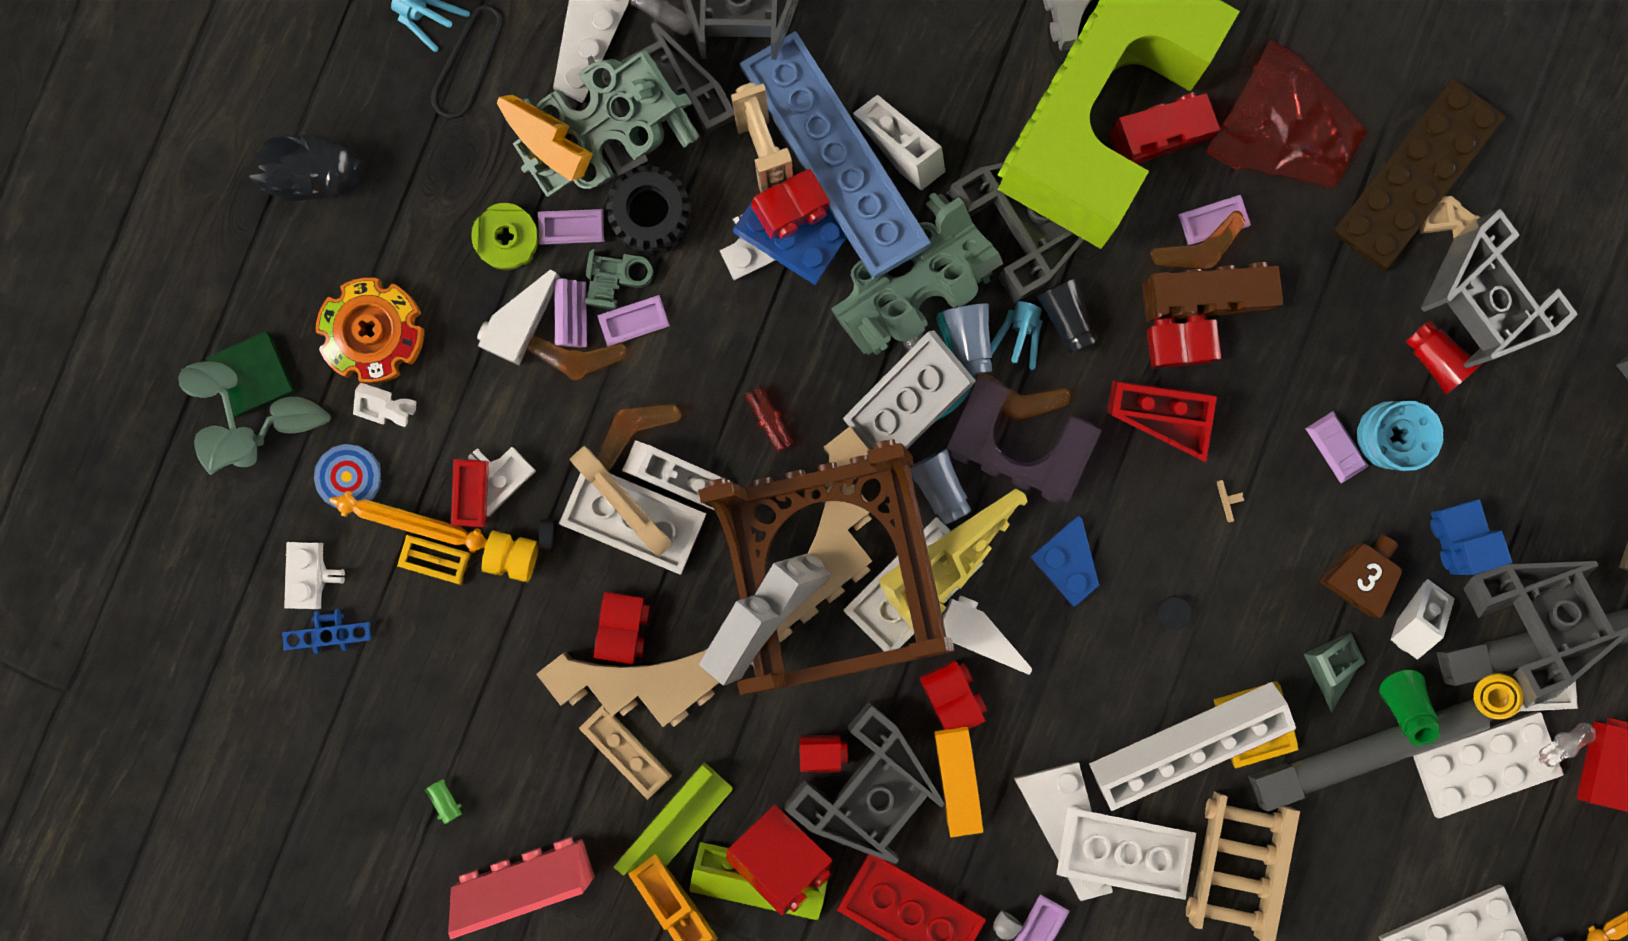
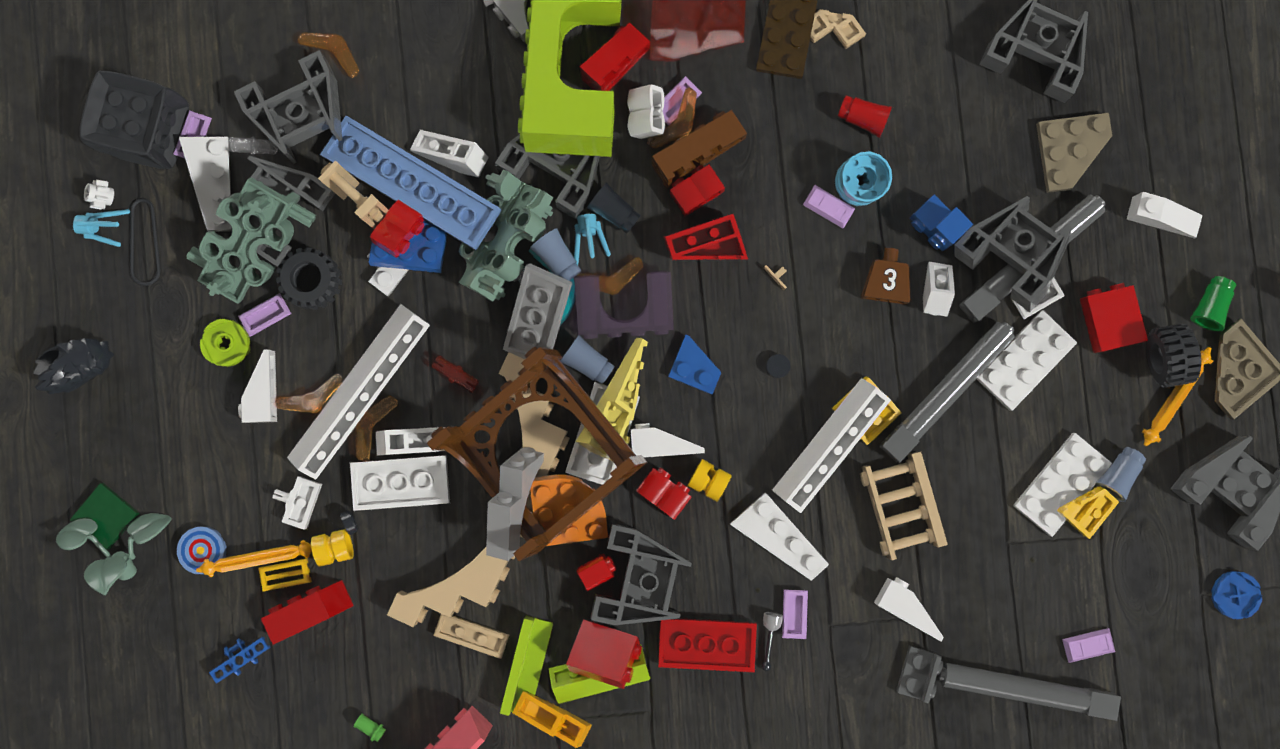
camera: 25 degrees left, 0 degrees up
white plate [284,542,345,609] -> none
orange piece [316,278,424,384] -> none
white plate [353,383,416,427] -> none
red tile [451,459,489,527] -> none
light orange slope [497,95,593,181] -> none
lavender tile [554,278,587,348] -> none
tan piece [570,445,673,557] -> none
sand green piece [585,249,654,310] -> none
red brick [594,591,650,664] -> none
lavender tile [597,295,670,347] -> none
light orange slope [935,727,983,838] -> none
white plate [1056,808,1196,900] -> none
sand green slope [1304,633,1365,713] -> none
green plant [1379,670,1440,746] -> none
dark grey wedge [1421,209,1578,368] -> none
yellow brick [1474,673,1524,719] -> none
clear axle [1538,722,1596,767] -> none
none -> red wedge [261,580,354,645]
none -> white brick [287,304,430,480]
none -> orange plate [530,475,608,546]
none -> white brick [627,84,665,139]
none -> yellow wheel [687,459,732,502]

